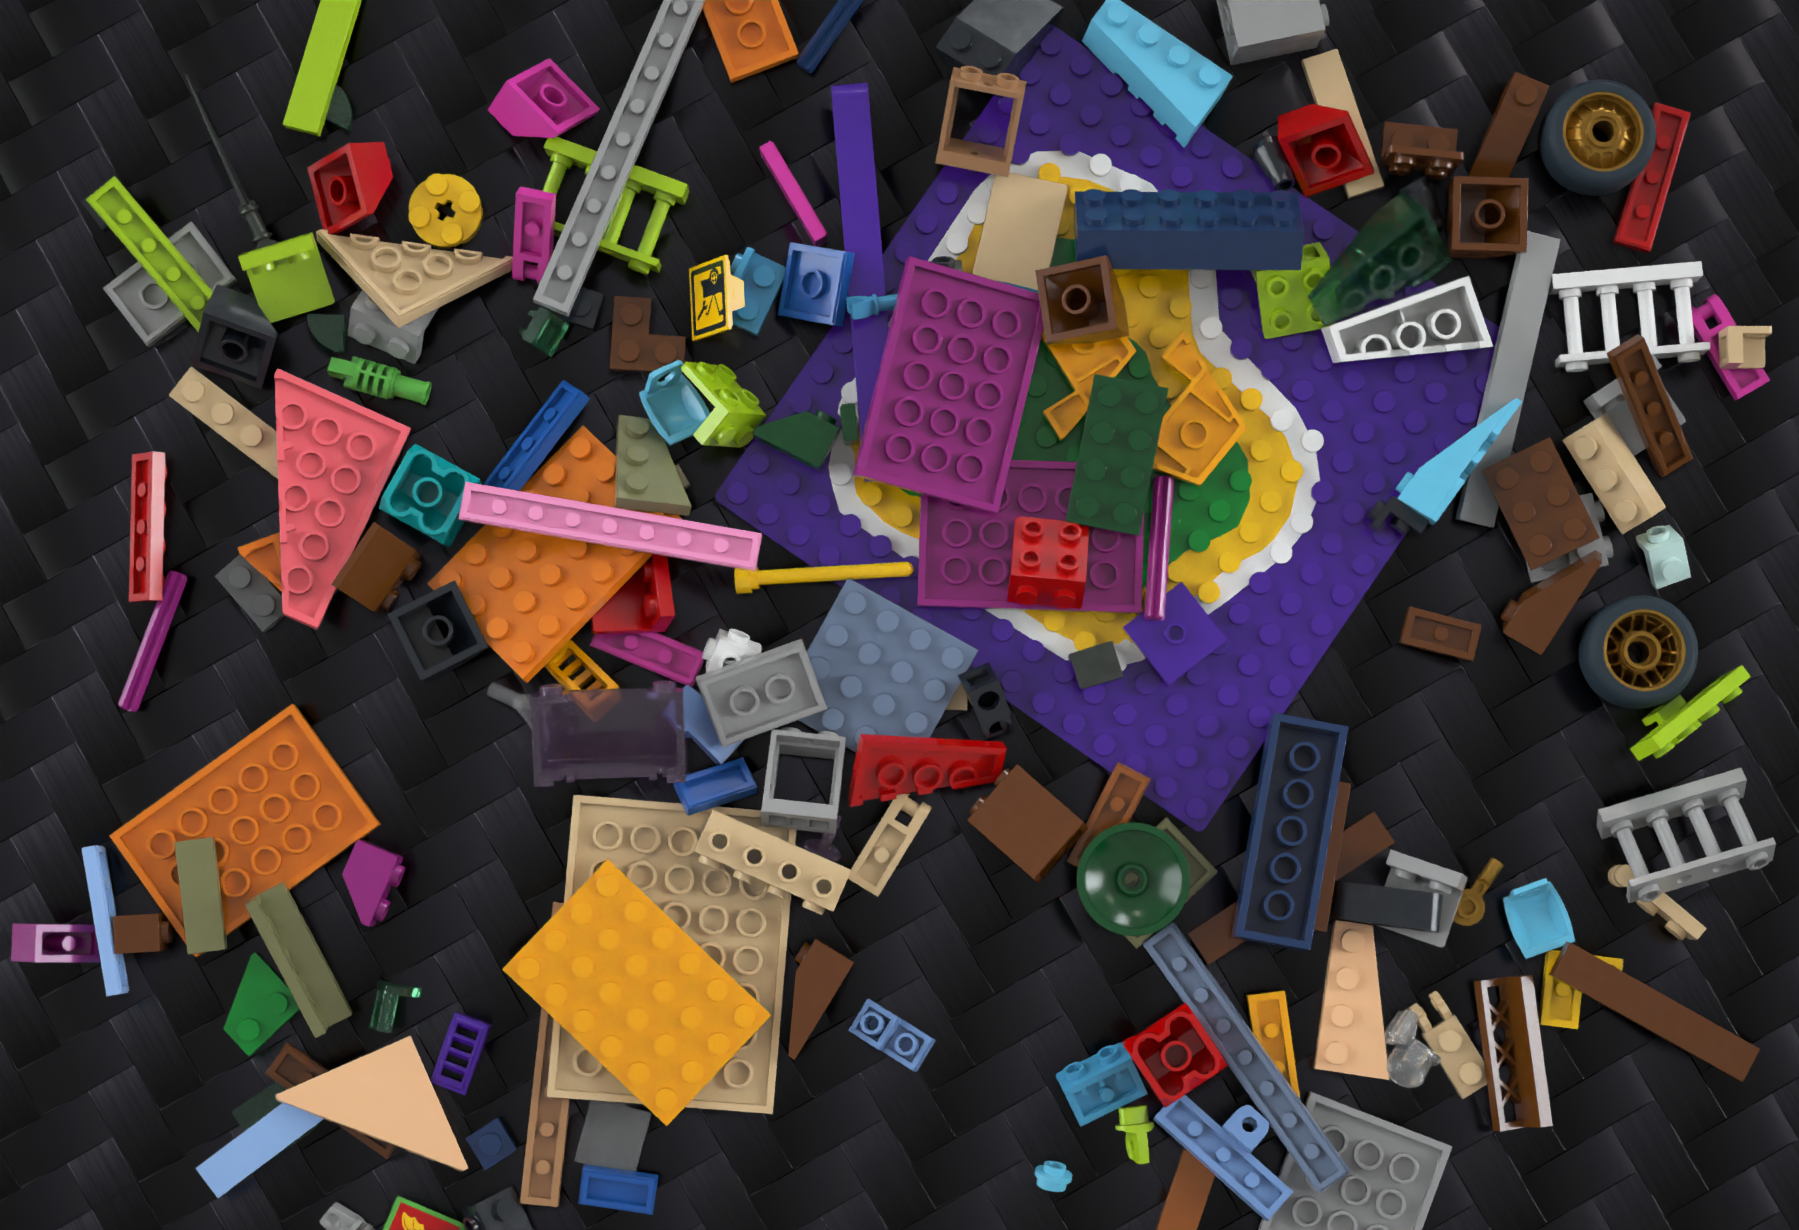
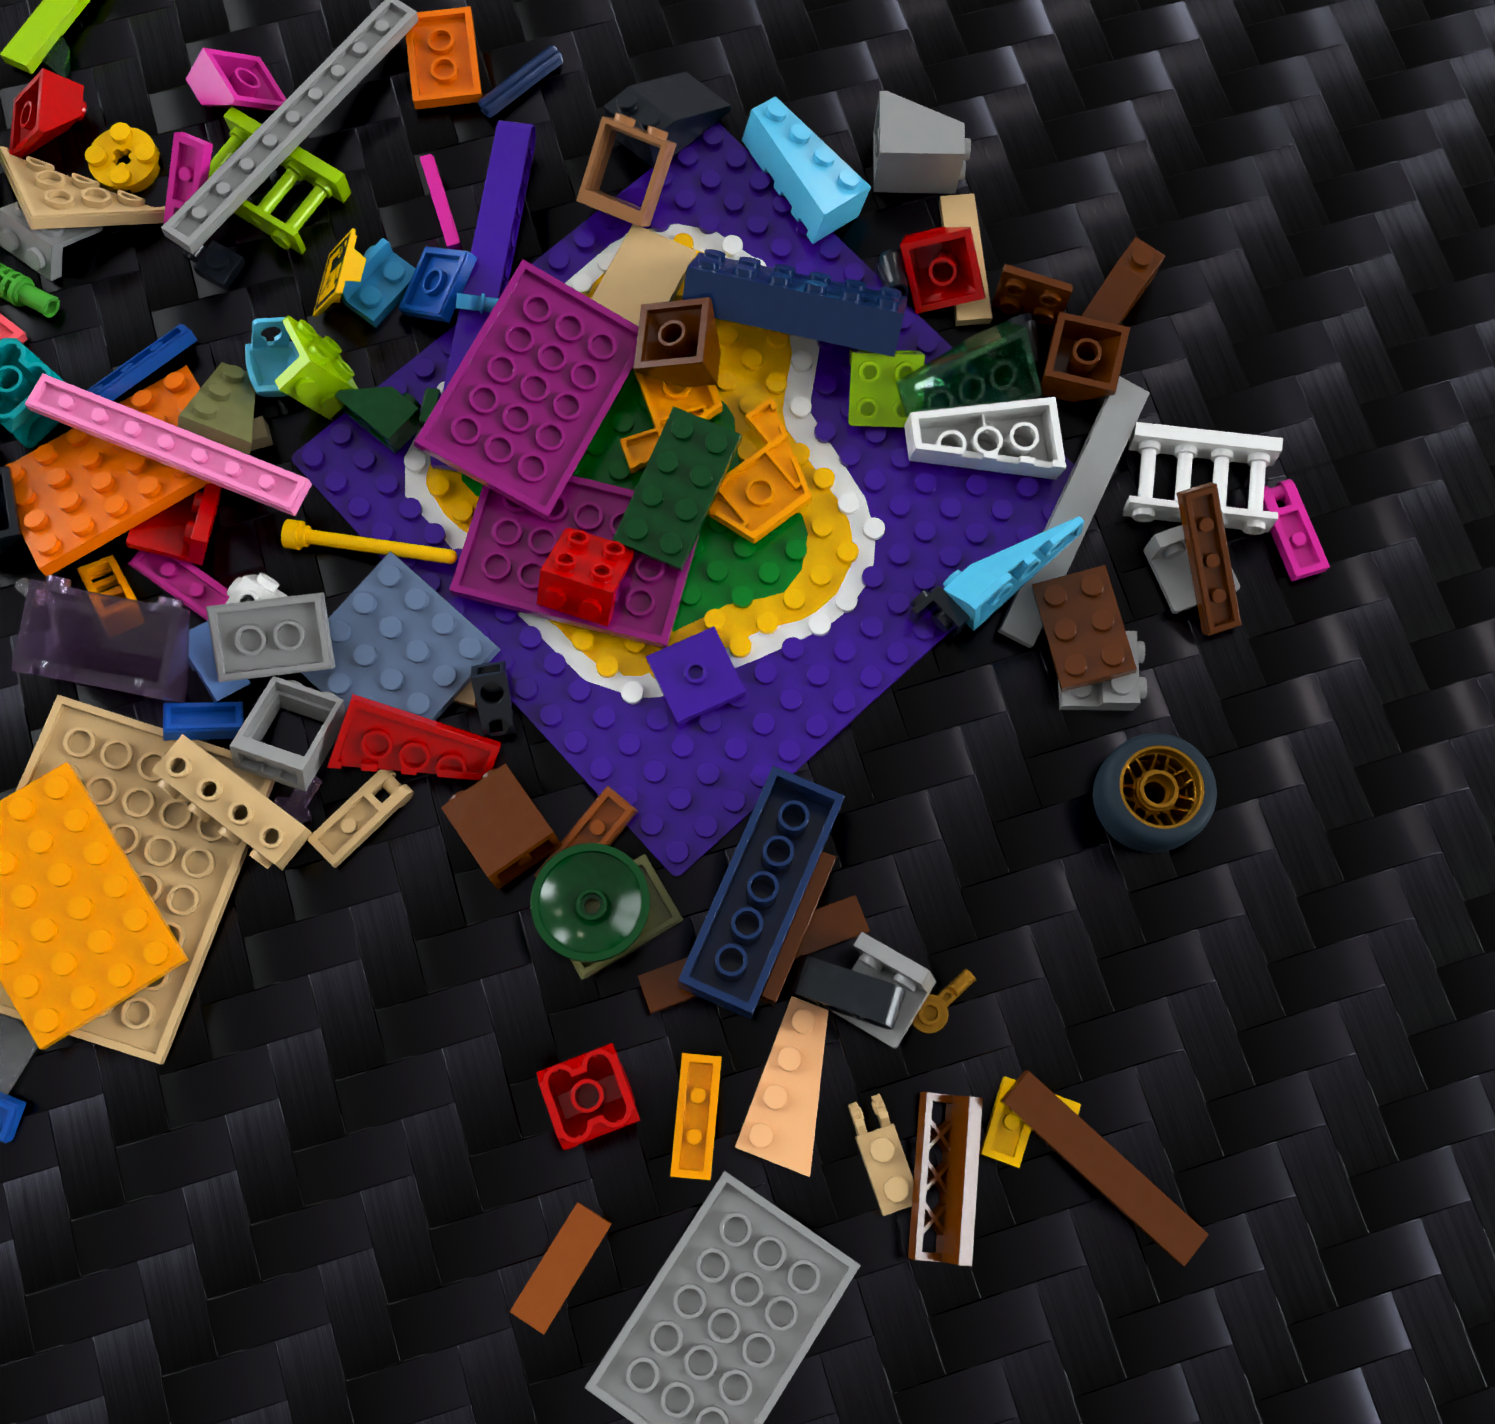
camera: 10 degrees right, 10 degrees down
clear green tile [518,306,570,357] -> none
reddish brown plate [610,296,686,375] -> none
reddish brown slope [788,939,854,1060] -> none
medium blue slope [848,999,936,1072] -> none
medium azure plate [1034,1161,1072,1192] -> none
dark azure bracket [1055,1042,1148,1127] -> none
pearl dark grey panel [1068,641,1124,689] -> none
lime piece [1115,1105,1155,1164] -> none
sand blue tile [1143,922,1351,1194] -> none
magenta axle [1144,475,1174,621] -> none
medium blue plate [1153,1095,1293,1222] -> none
clear piece [1384,1009,1442,1088] -> none
reddish brown plate [1399,607,1482,662] -> none
reddish brown slope [1501,550,1602,655] -> none
medium azure piece [1503,878,1575,959] -> none
wheel [1539,79,1656,196] -> none
tan brick [1562,413,1666,534] -> none
light grey fence [1596,768,1776,903] -> none
tan plate [1608,864,1707,940] -> none
red tile [1613,102,1691,253] -> none
lime plate [1630,665,1751,761] -> none
light aqua bracket [1636,525,1691,589] -> none
tan panel [1718,326,1772,369] -> none

